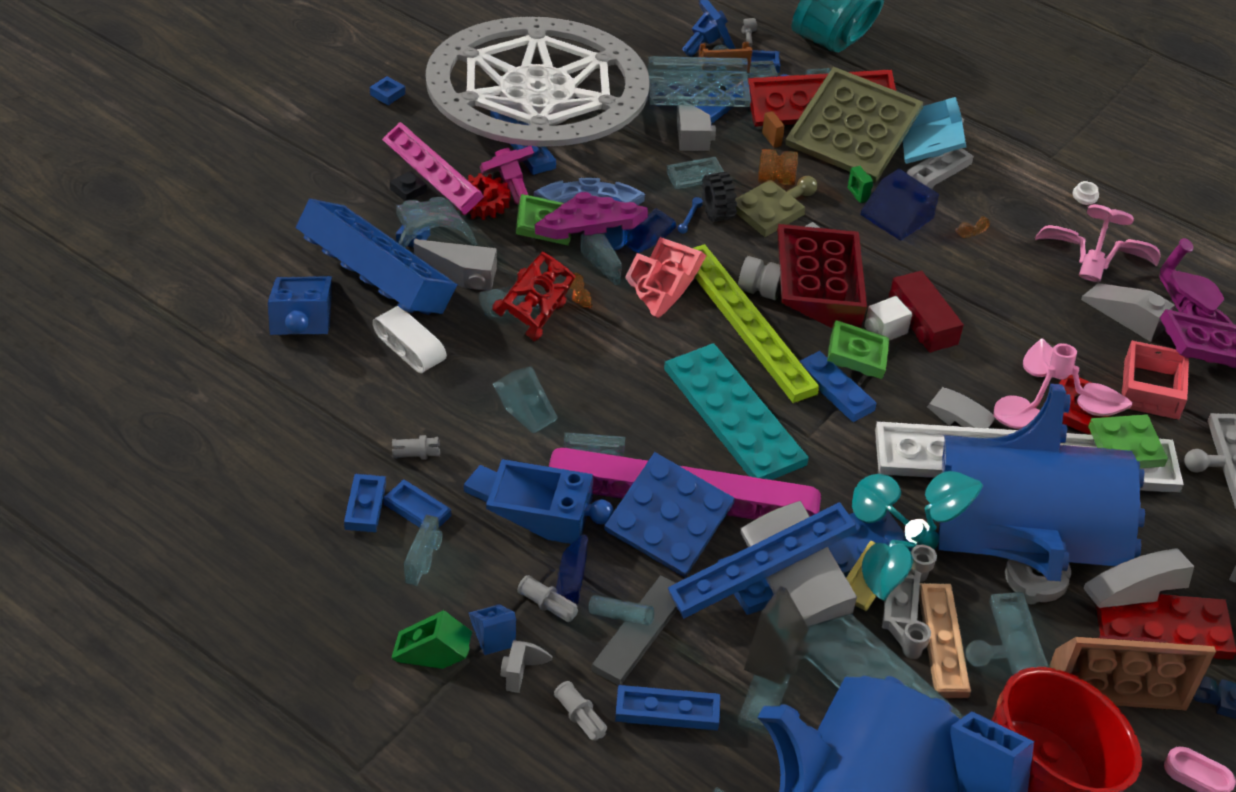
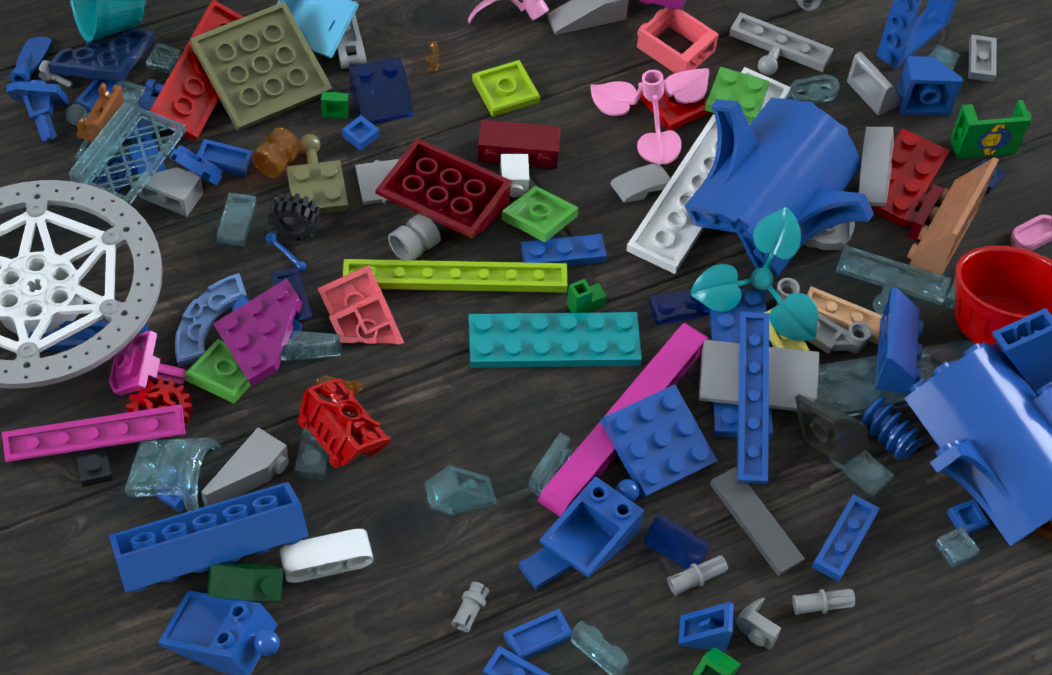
camera: 65 degrees left, 10 degrees up
clear light blue piece [589,595,655,626] -> none
dark orange tile [762,111,785,148] -> none
none -> blue piece [10,37,52,83]
none -> dark blue plate [48,29,155,82]
none -> blue plate [169,145,222,186]
none -> blue tile [196,139,255,177]
none -> dark green slope [208,564,283,601]
none -> blue plate [342,115,380,151]
none -> lime tile [472,60,540,117]
none -> green piece [567,279,607,313]
none -> clear blue plate [648,288,711,325]
none -> clear light blue plate [789,74,840,104]
none -> blue piece [861,396,925,461]
none -> blue slope [875,287,923,395]

